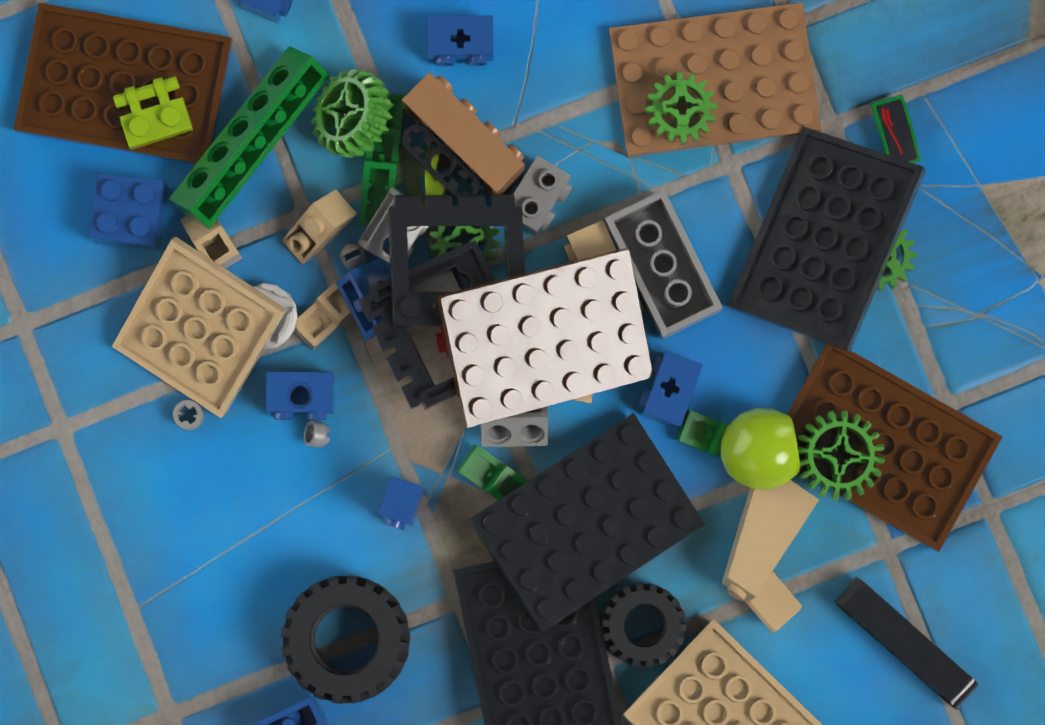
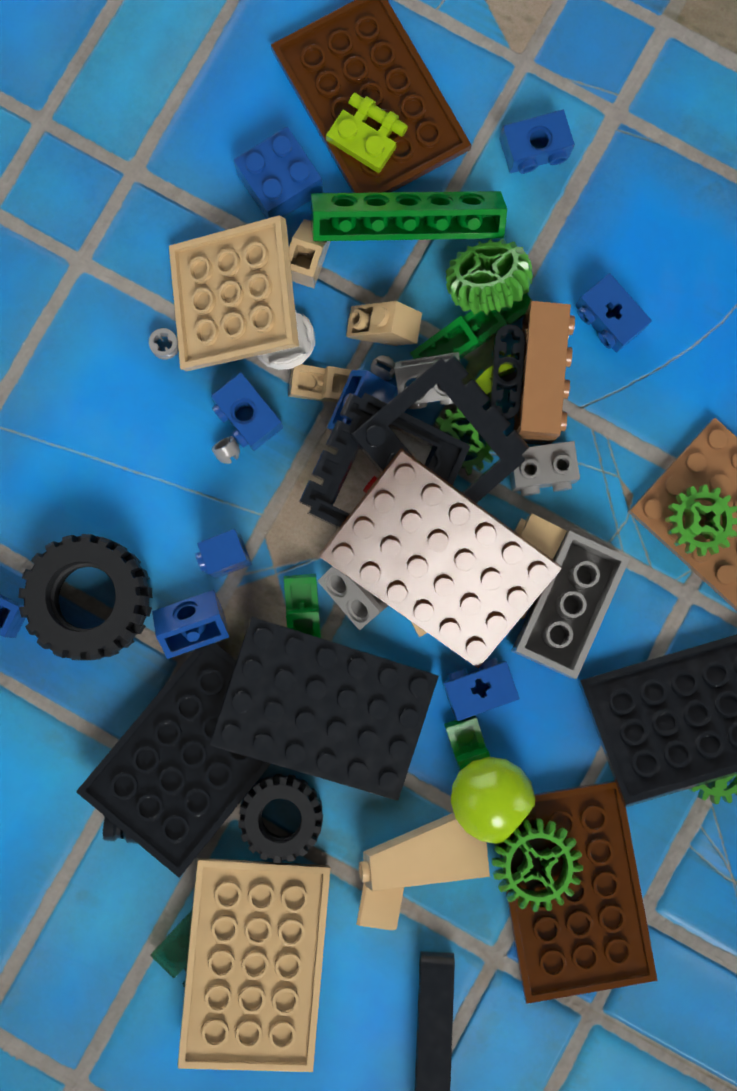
camera: 50 degrees right, 0 degrees up
none -> blue brick [152,590,229,659]

